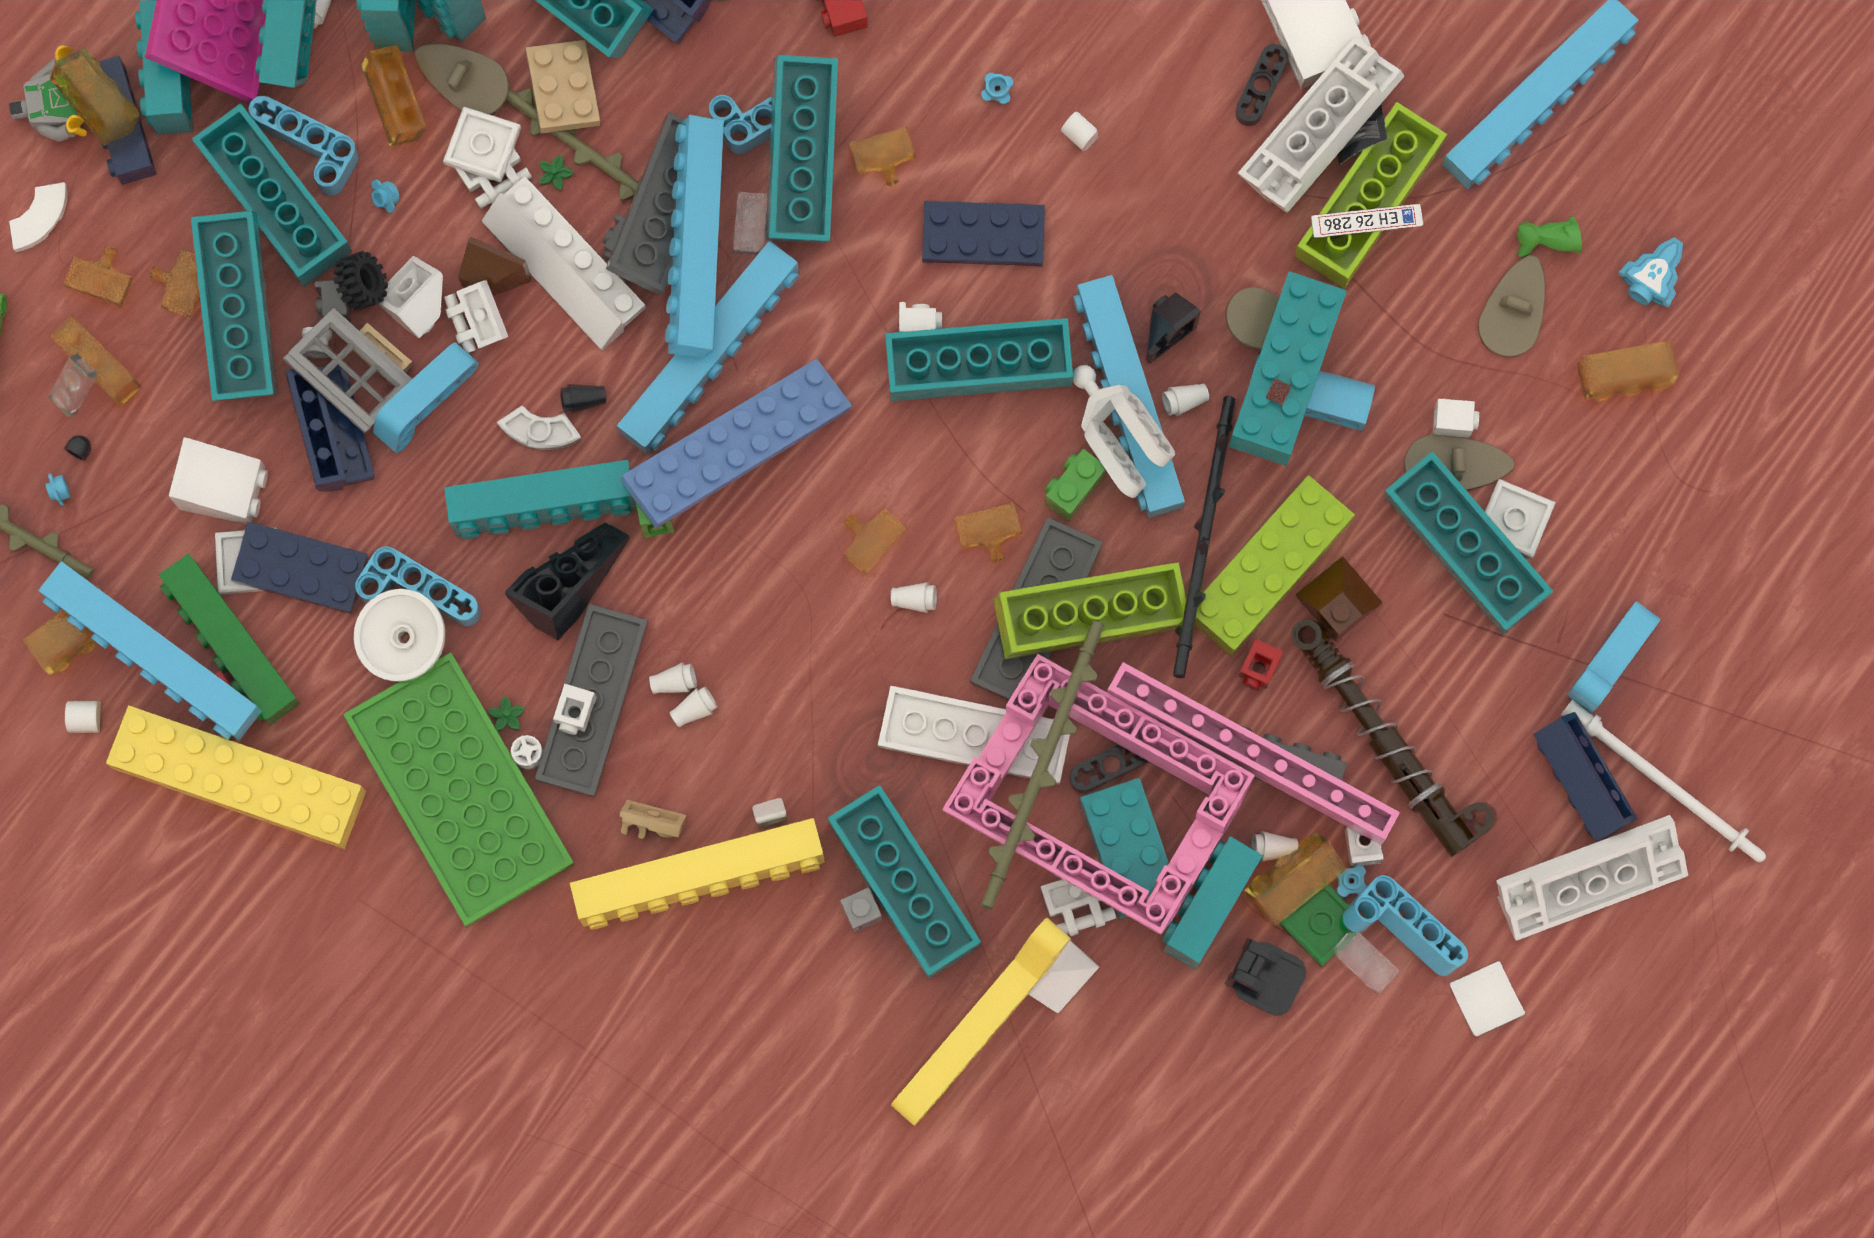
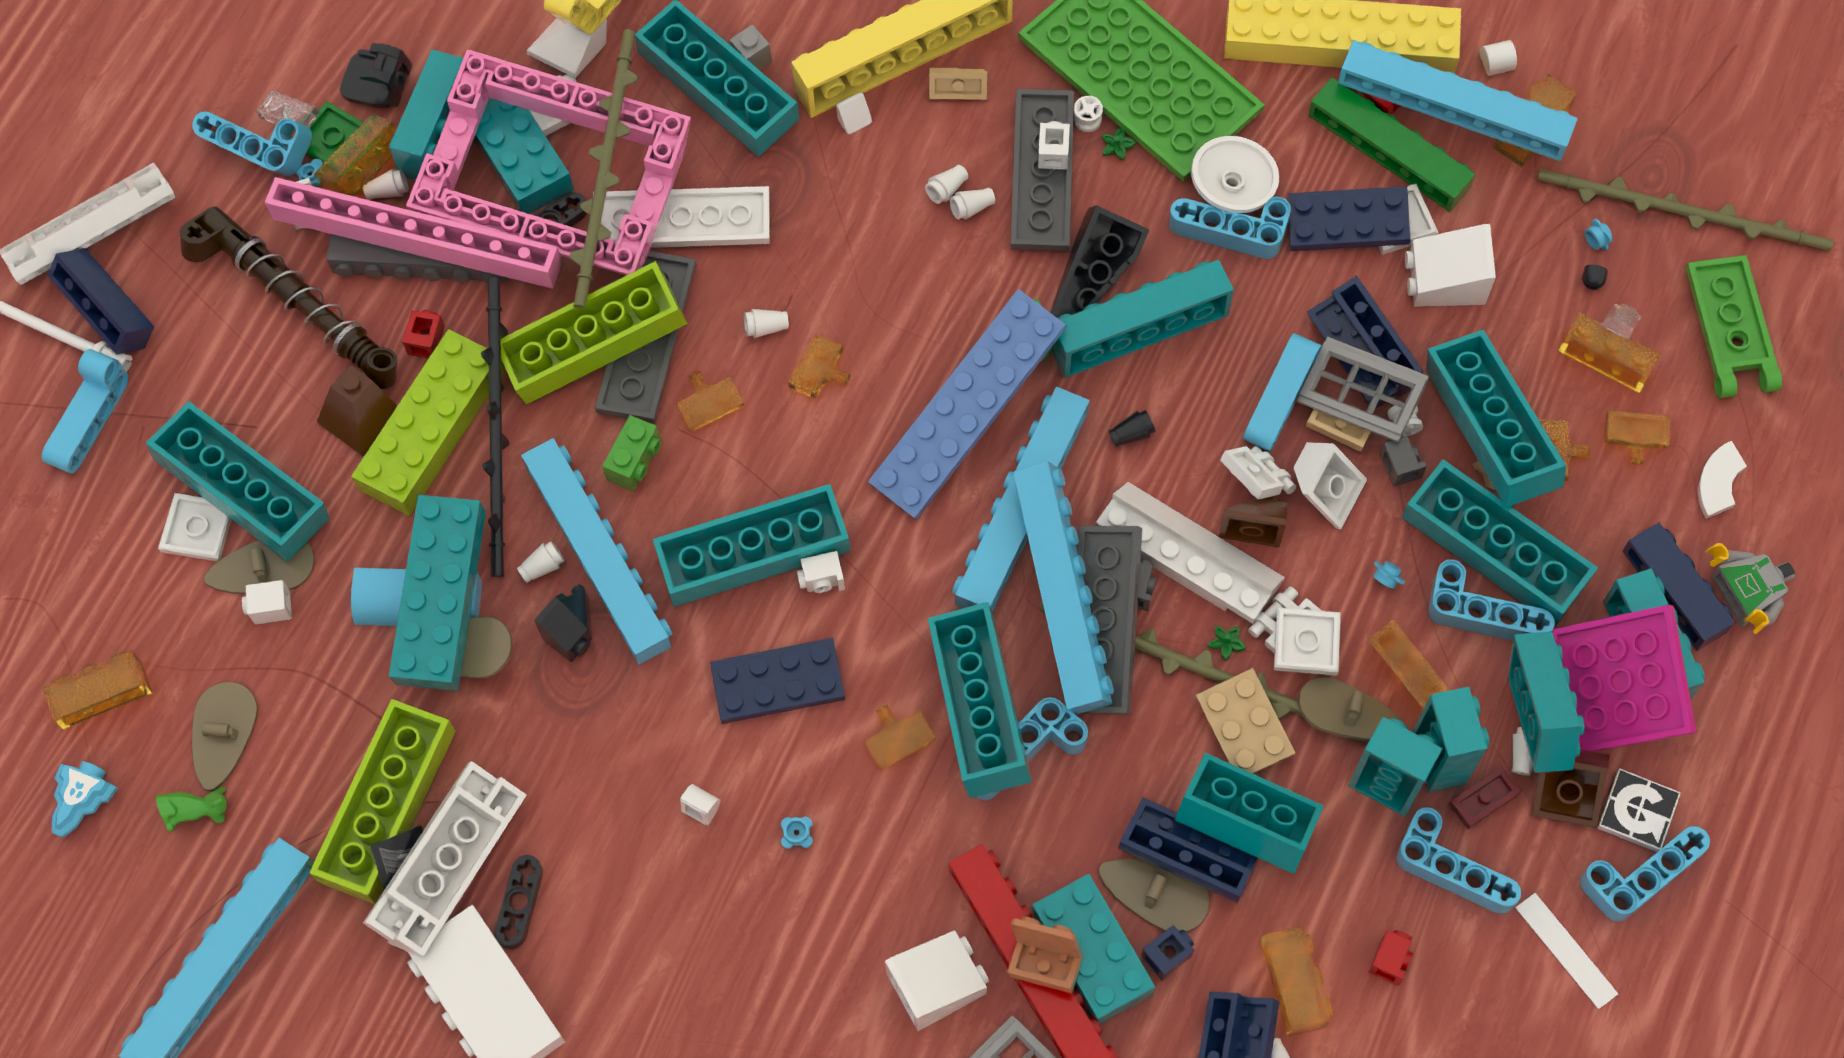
camera: 170 degrees right, 10 degrees down
clear yellow brick [49,48,139,146] -> none
black tyre [333,251,388,311] -> none
white tile [497,406,582,450] -> none
clear plate [733,192,768,255] -> none
white piece [1073,365,1175,498] -> none
clear red window [1266,379,1291,405] -> none
white sticker [1311,204,1423,238] -> none
white sticker [1450,961,1525,1036] -> none

